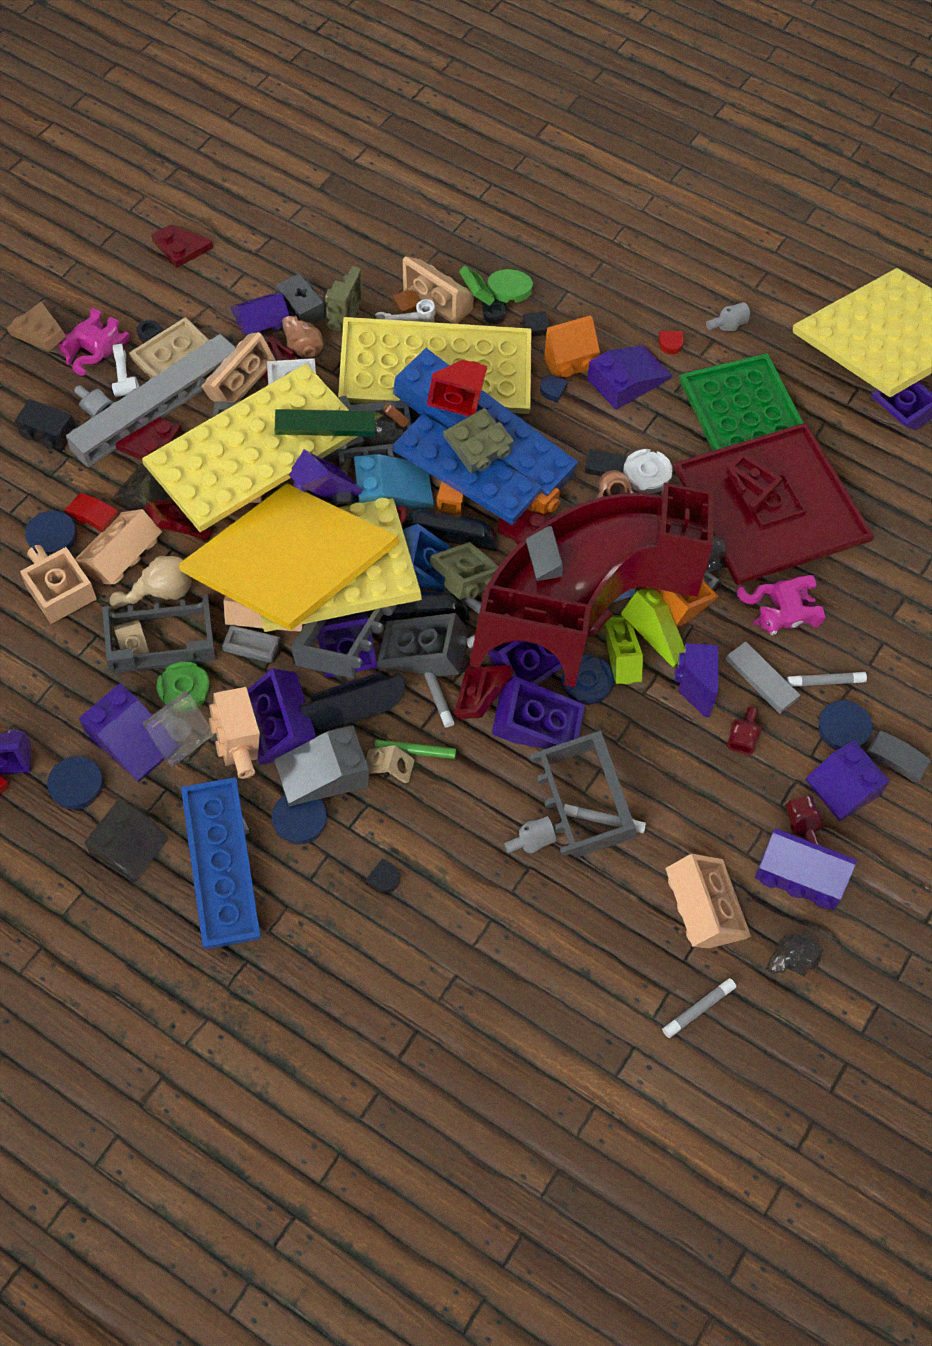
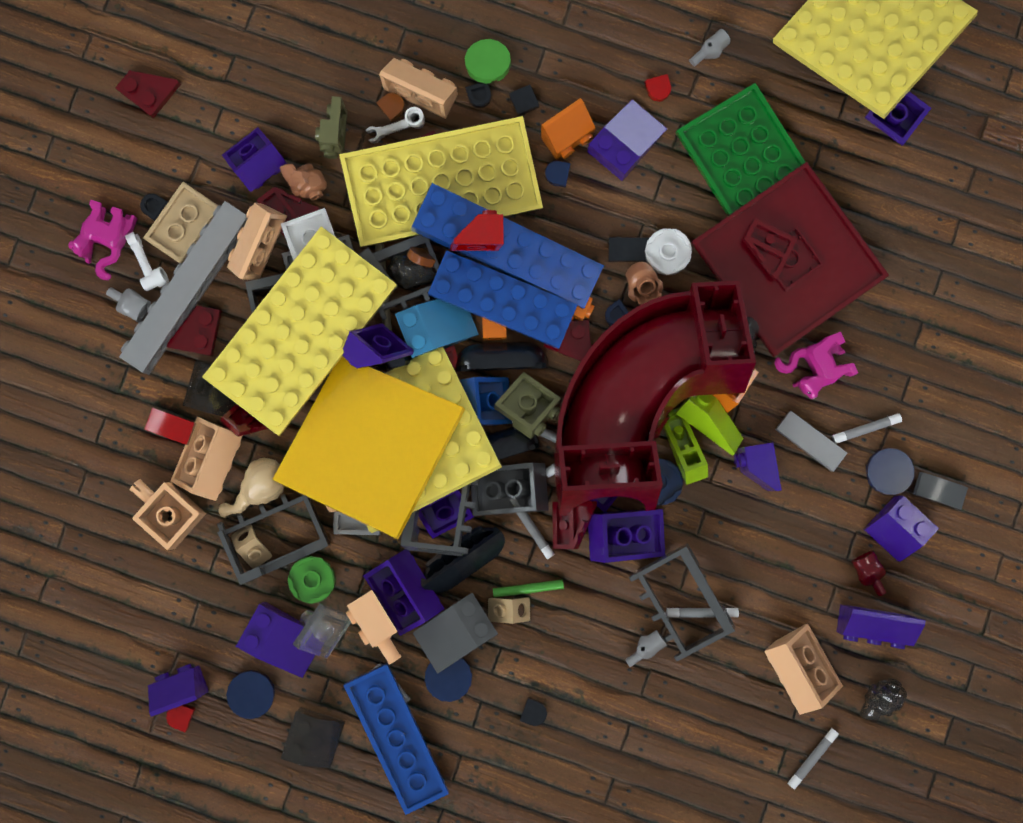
camera: 10 degrees left, 25 degrees up
medium nougat wing [6,302,66,351] -> none
black brick [15,399,76,451] -> none
dark blue tile [25,511,77,556] -> none
dark green tile [274,409,375,437] -> none
dark grey brick [275,274,326,324] -> none
olive plate [443,408,514,474] -> none
bright green tile [459,266,495,306] -> none
dark grey slope [526,526,563,581] -> none
dark red piece [726,707,762,755] -> none

